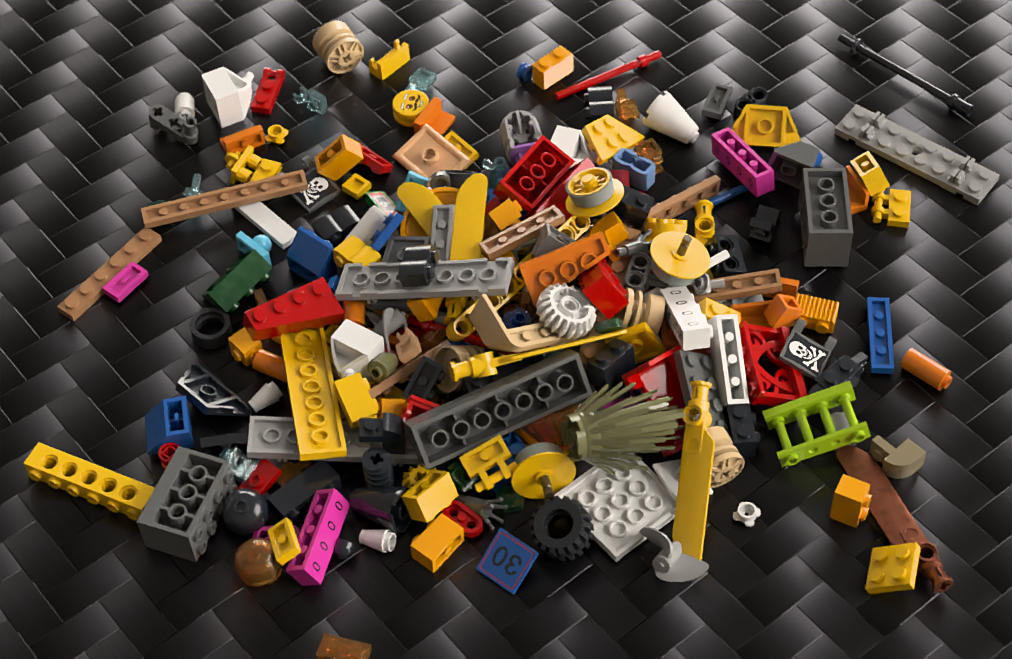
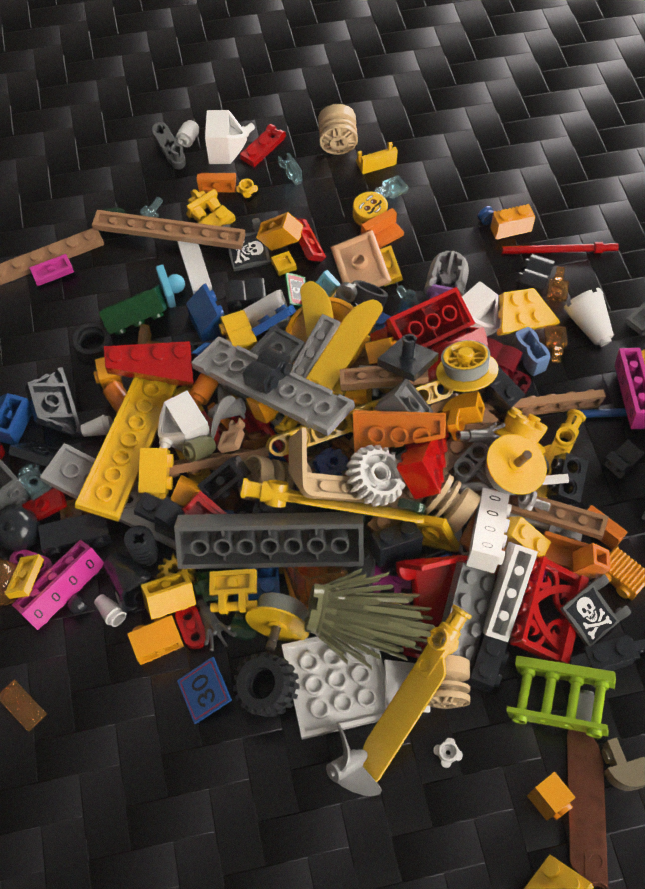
camera: 25 degrees right, 10 degrees up
none -> black tile [377,334,439,382]

